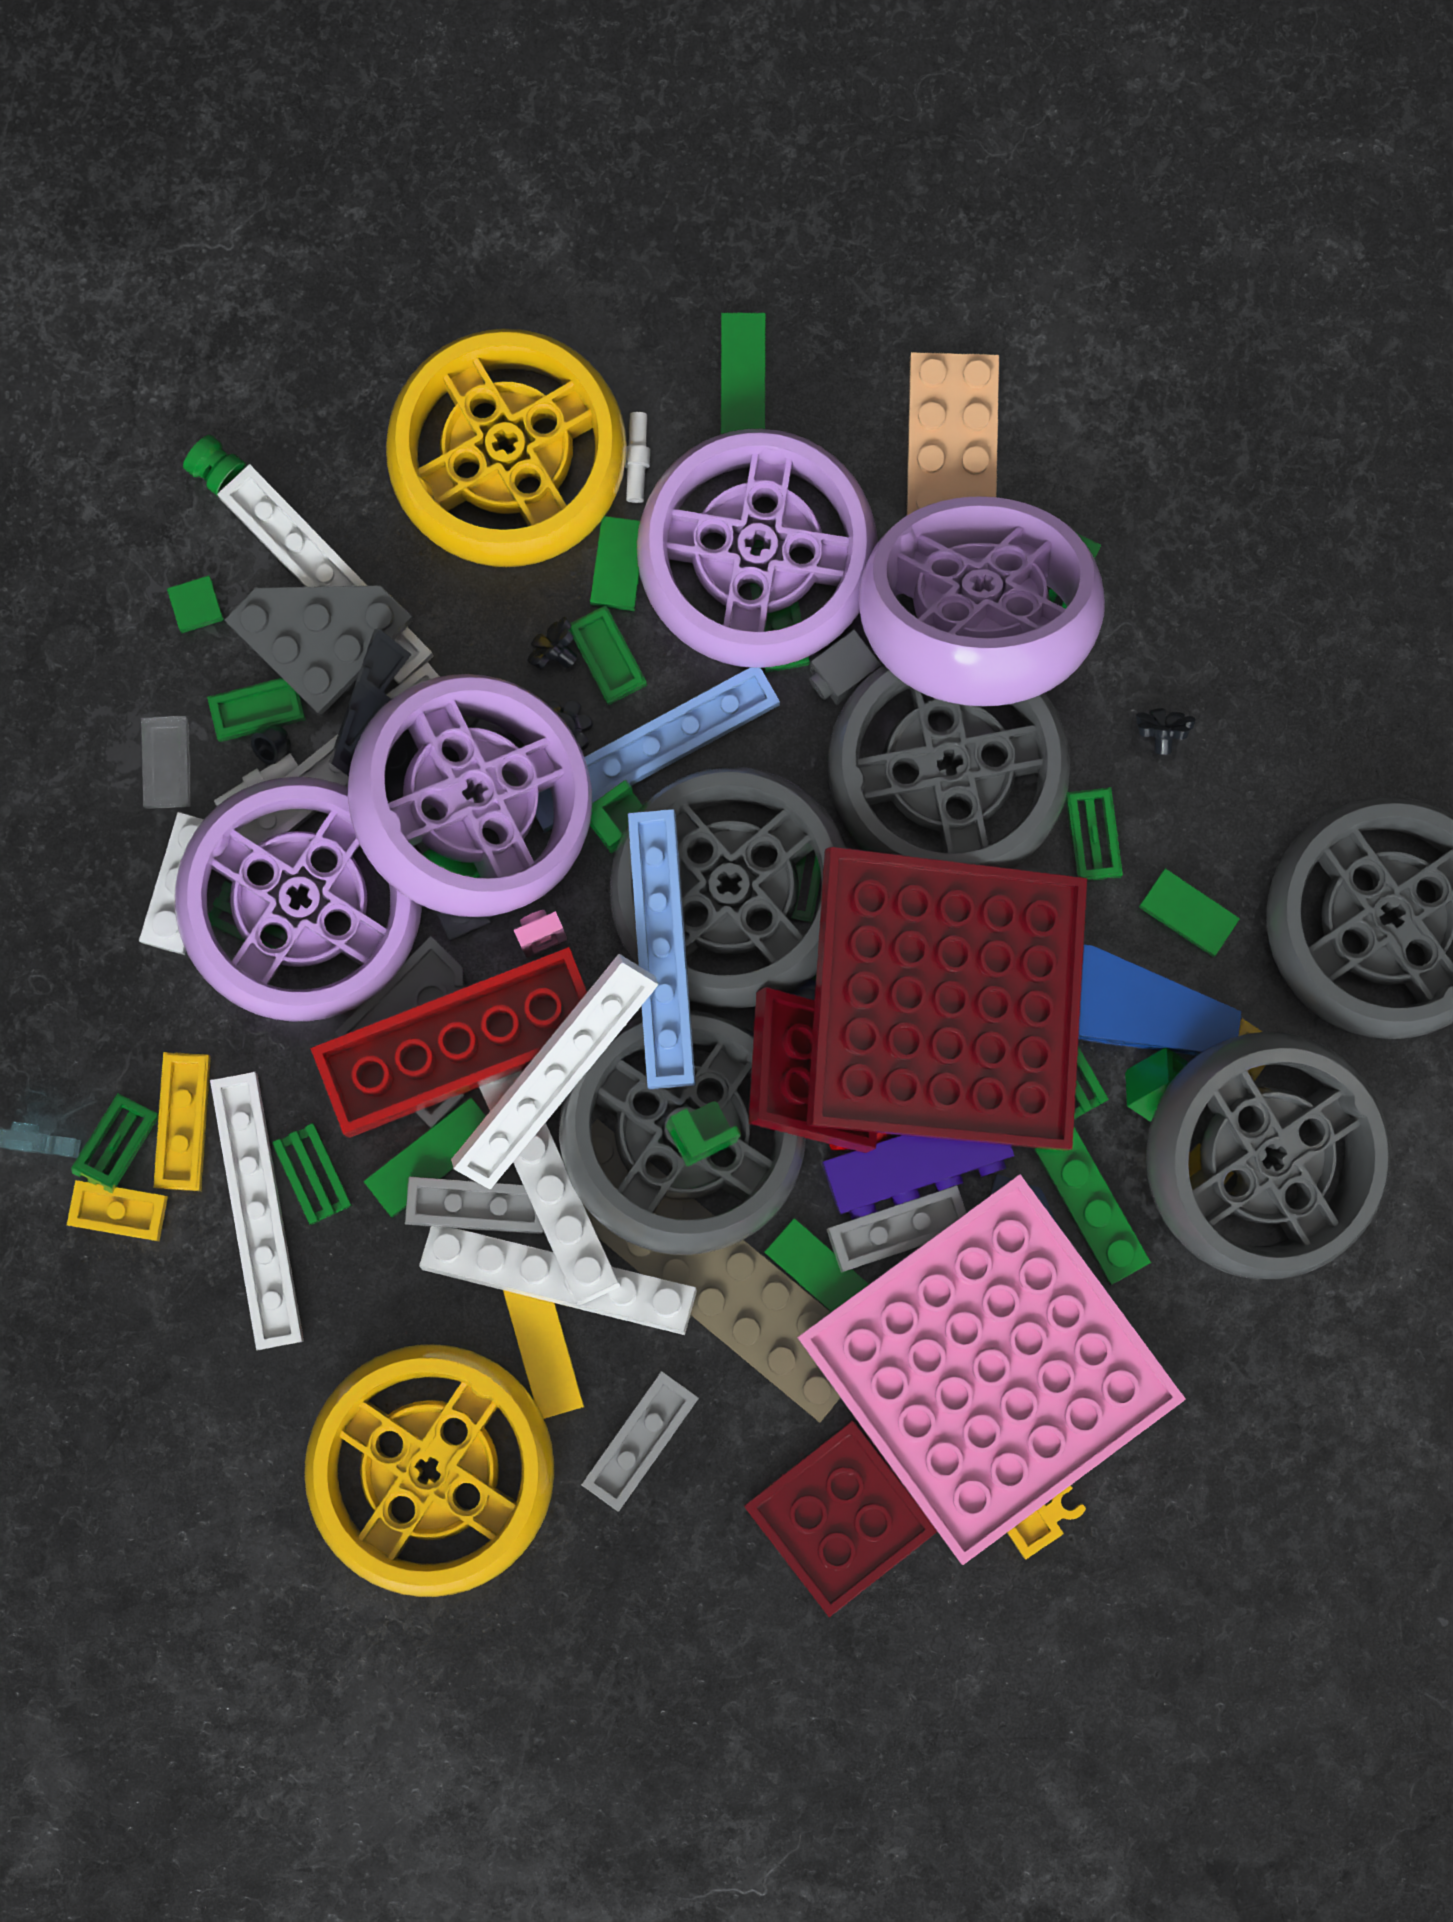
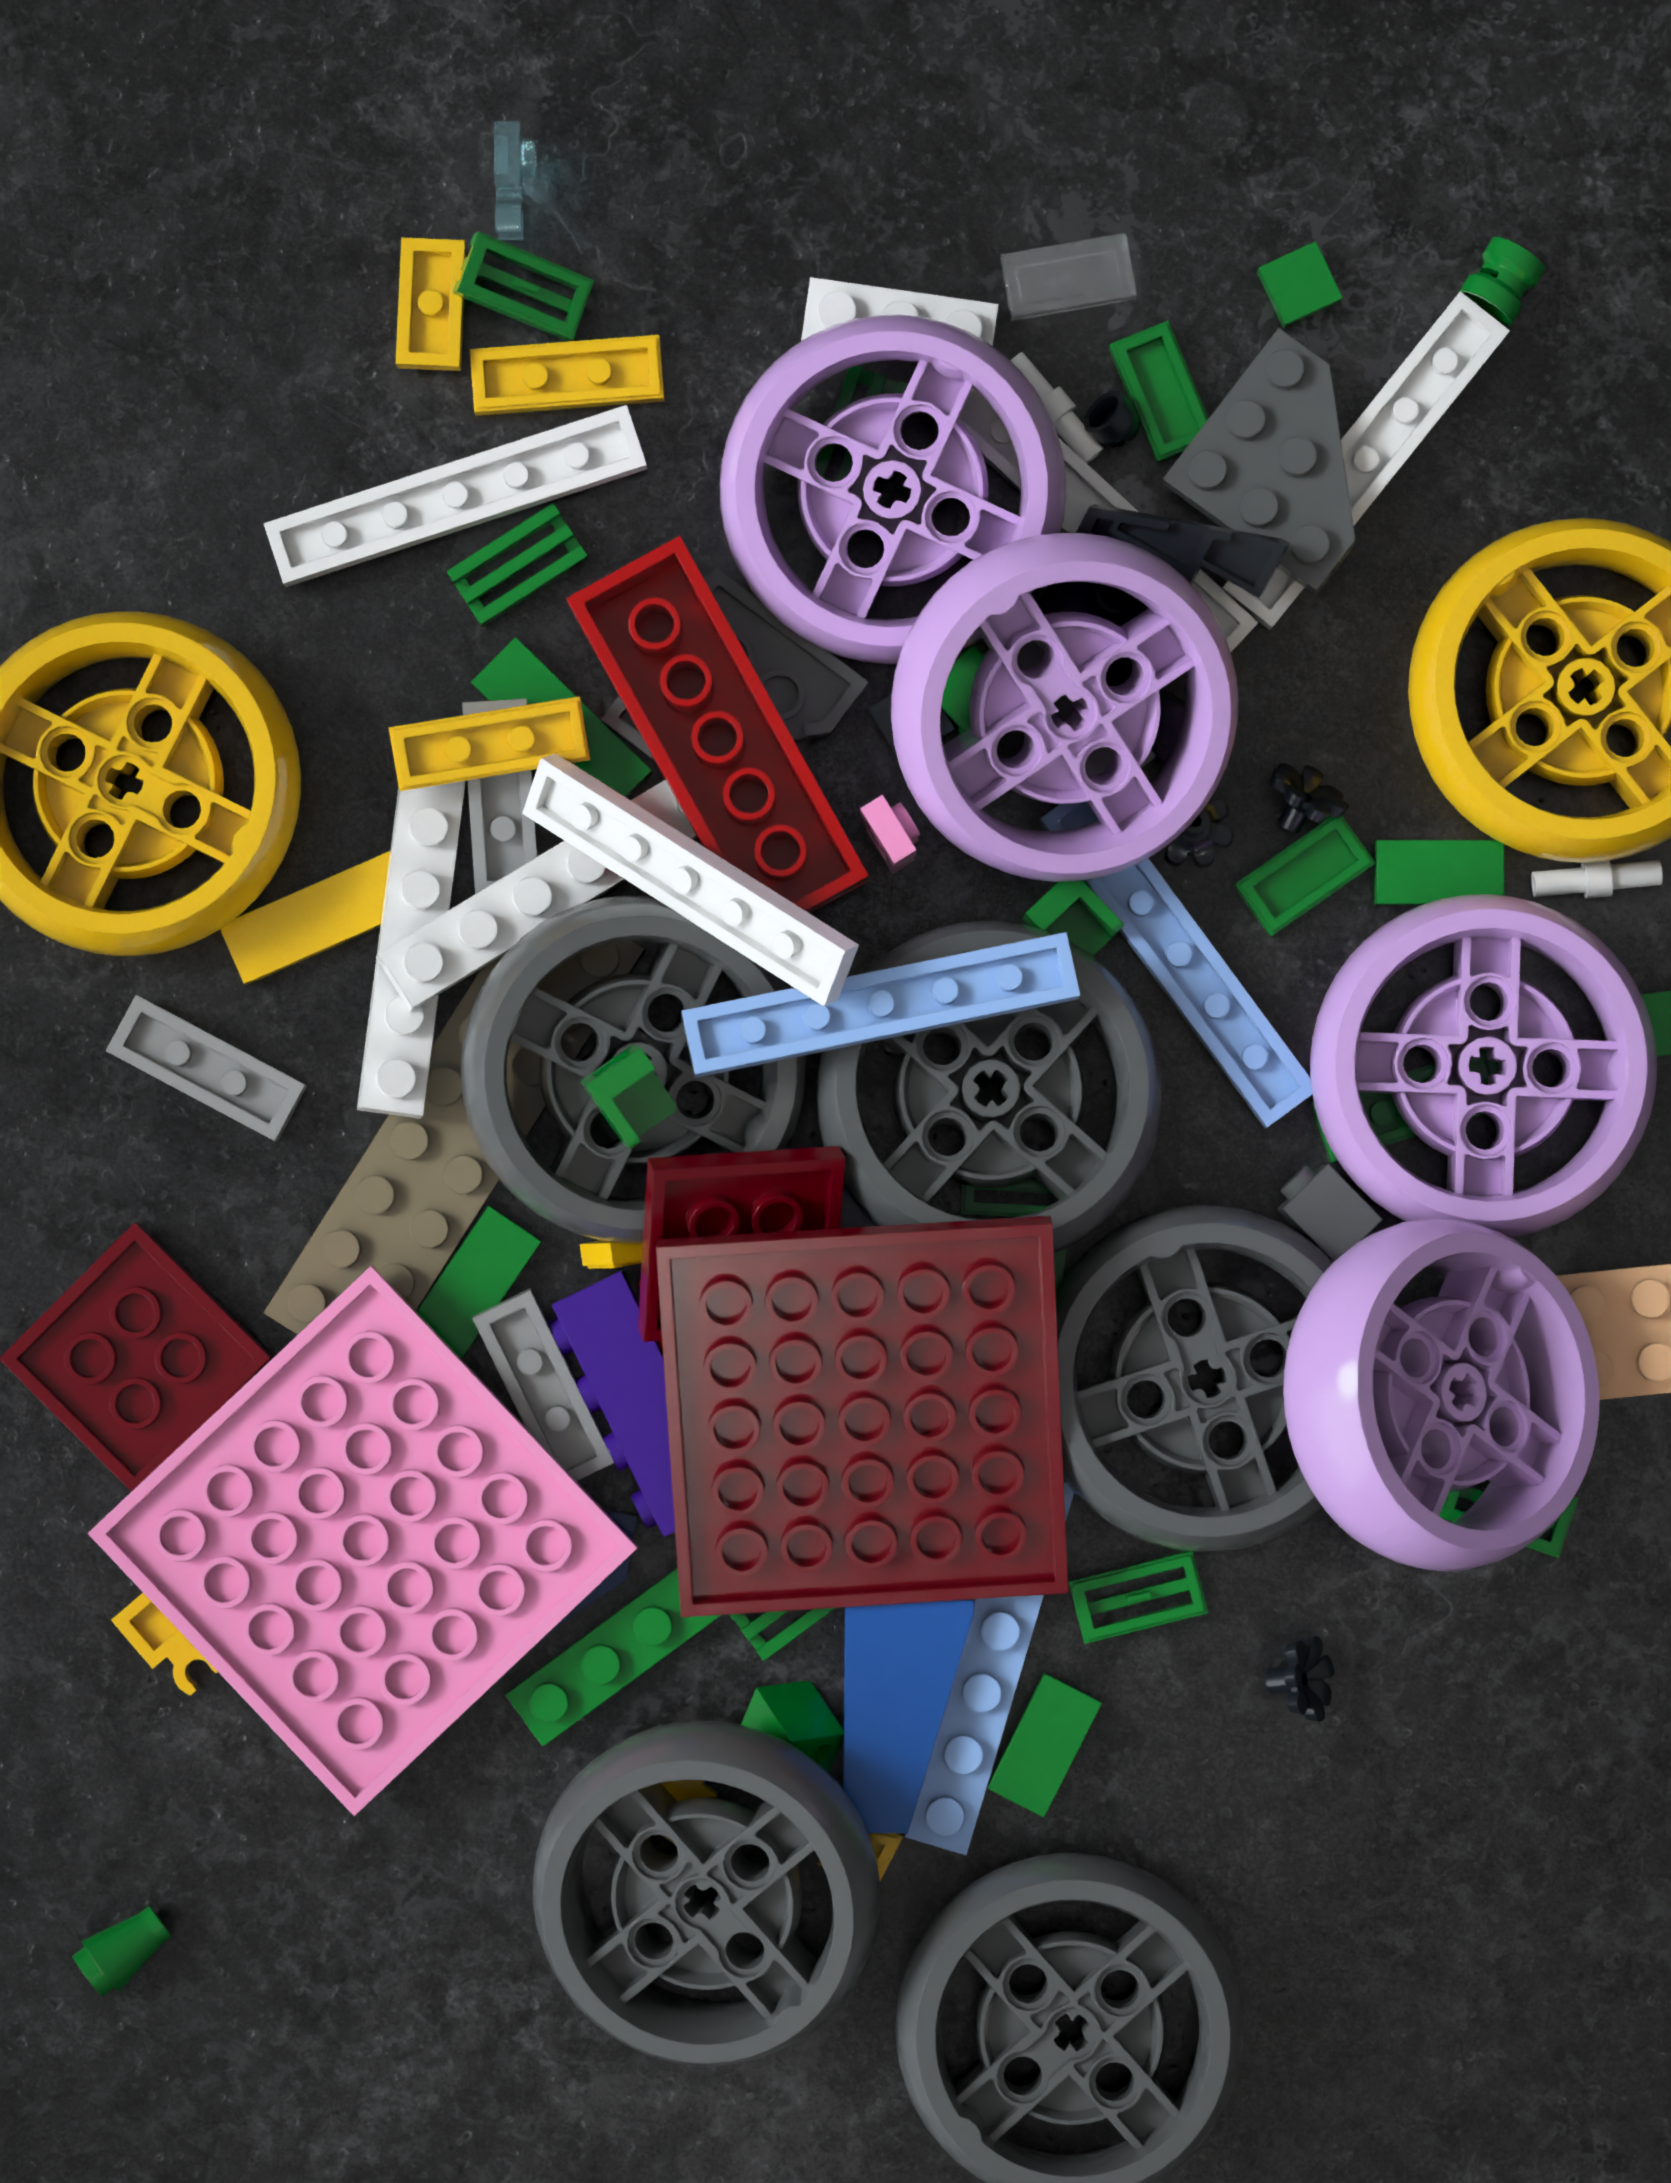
camera: 80 degrees right, 5 degrees up
none -> green cone [72,1906,172,1997]
none -> yellow tile [388,696,590,791]
none -> yellow tile [579,1240,643,1269]
none -> light blue plate [904,1482,1074,1855]

